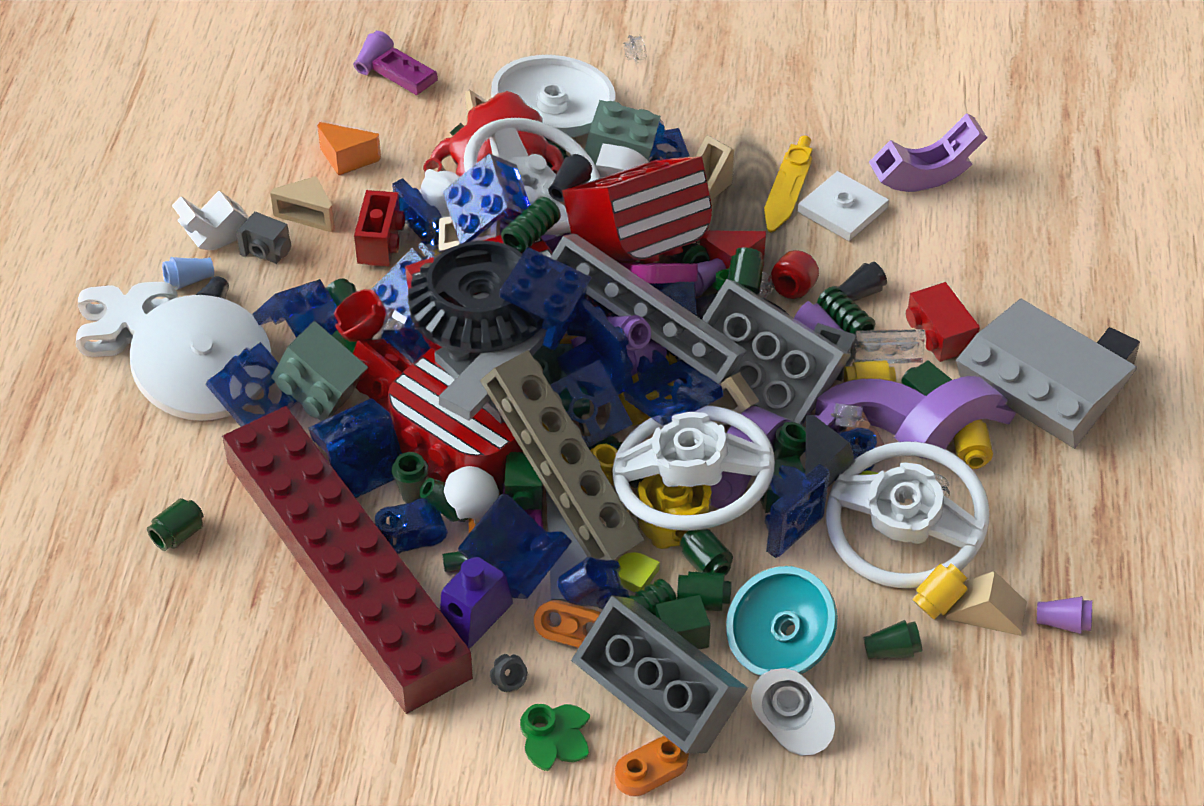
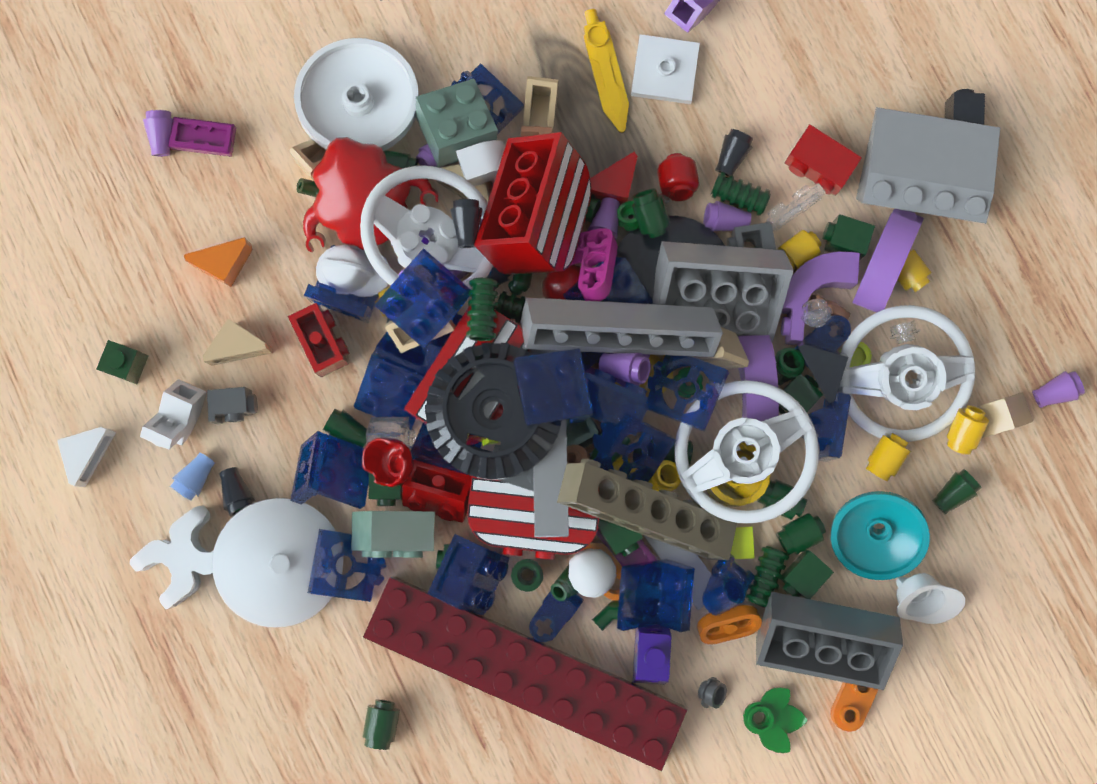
camera: 35 degrees left, 35 degrees up
none -> white slope [57,427,116,487]
none -> dark green brick [96,340,148,384]
none -> yellow brick [866,433,911,482]

